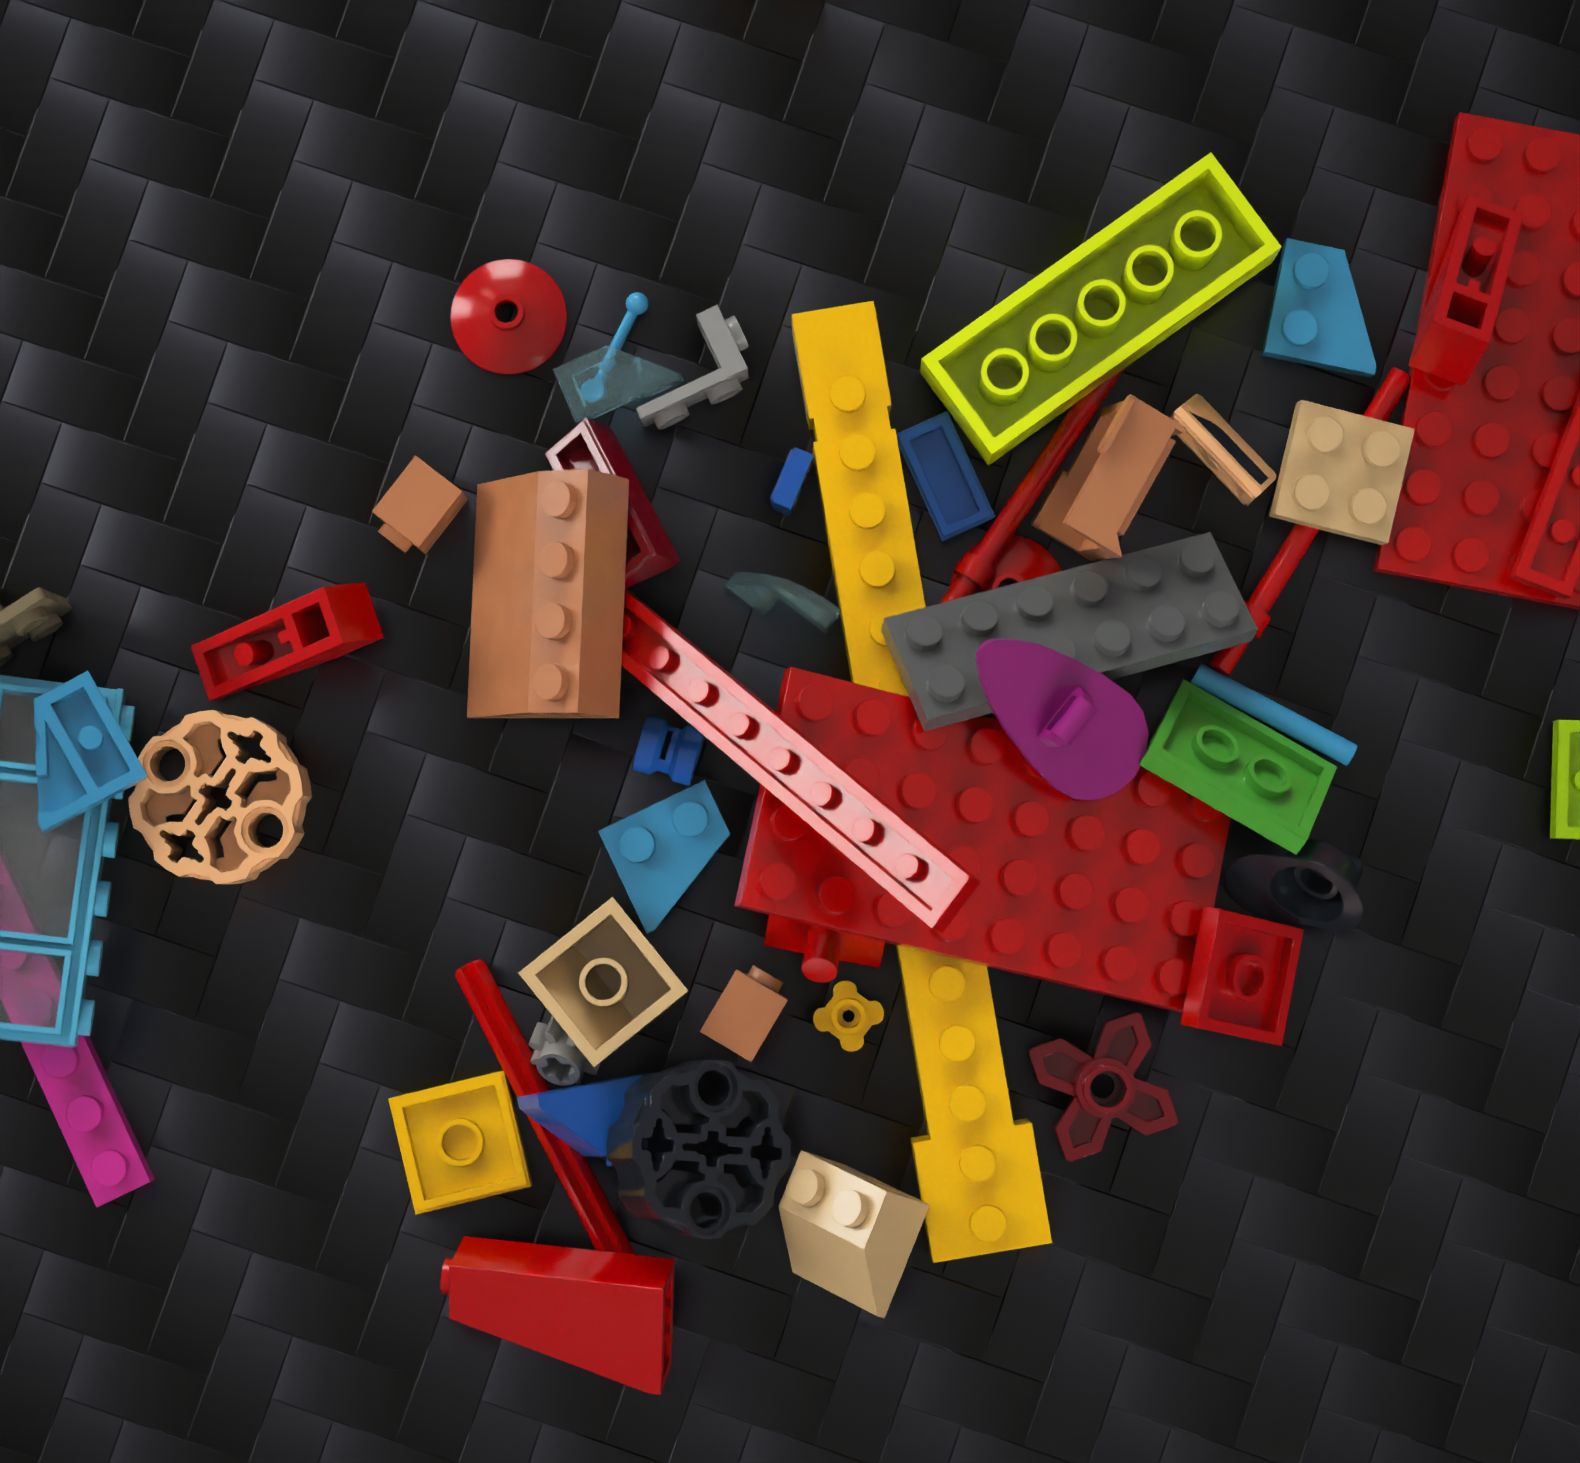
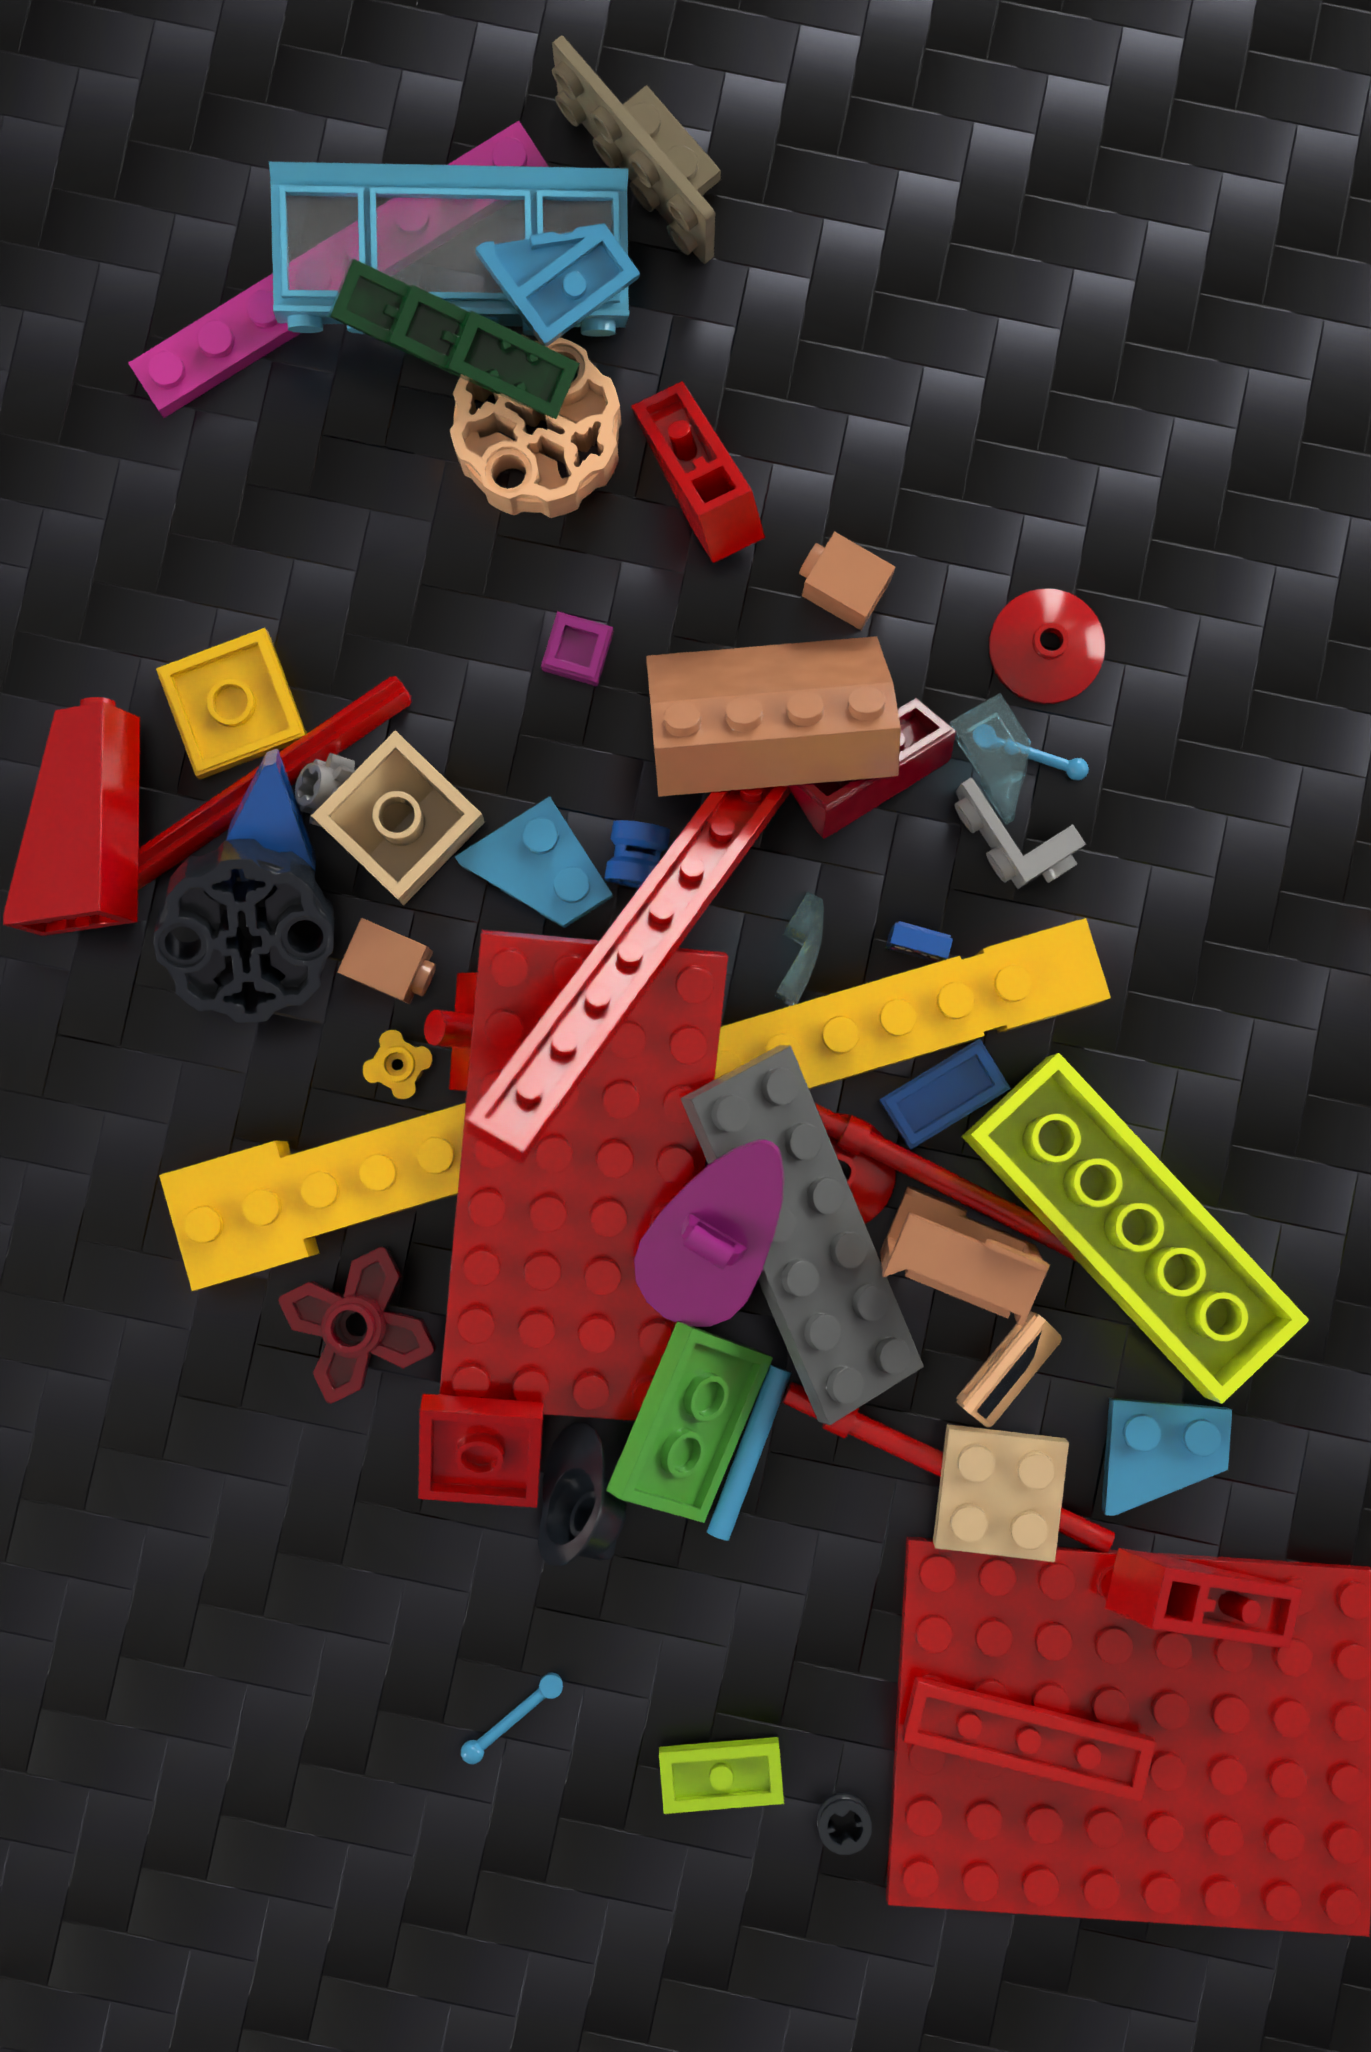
camera: 80 degrees right, 0 degrees up
tan slope [778,1150,930,1318] -> none
none -> dark green slope [328,258,580,419]
none -> dark azure hinge [461,1672,563,1764]
none -> magenta tile [541,611,614,686]

